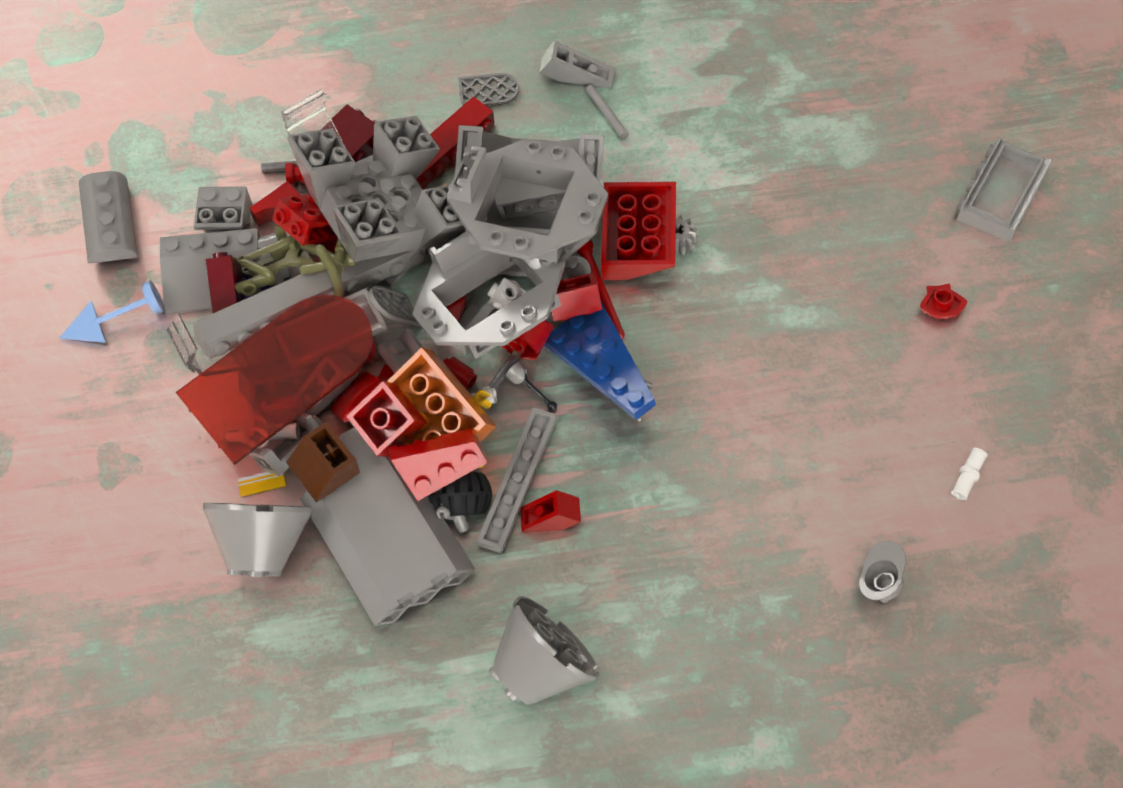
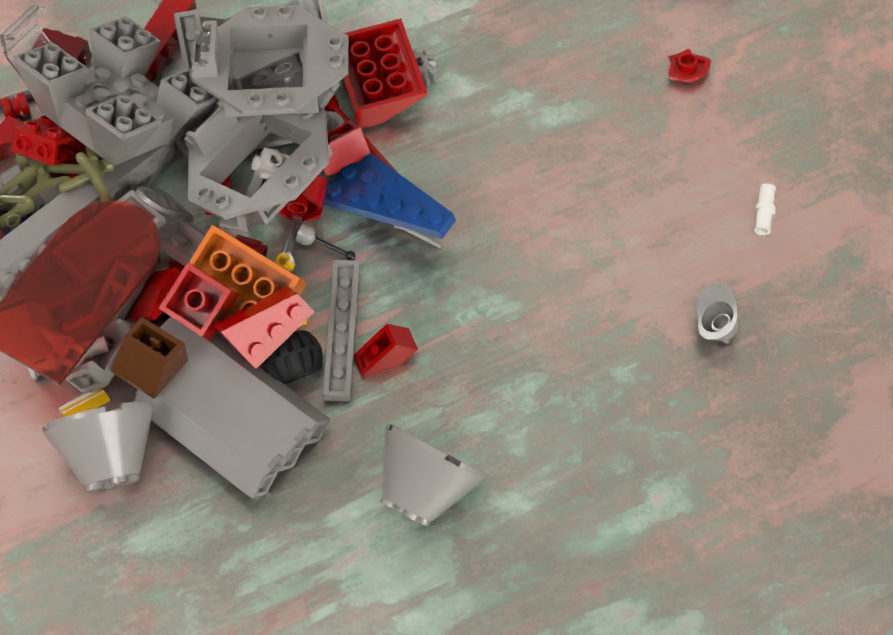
camera: 20 degrees left, 5 degrees down
light grey arm [436,503,470,533] -> none

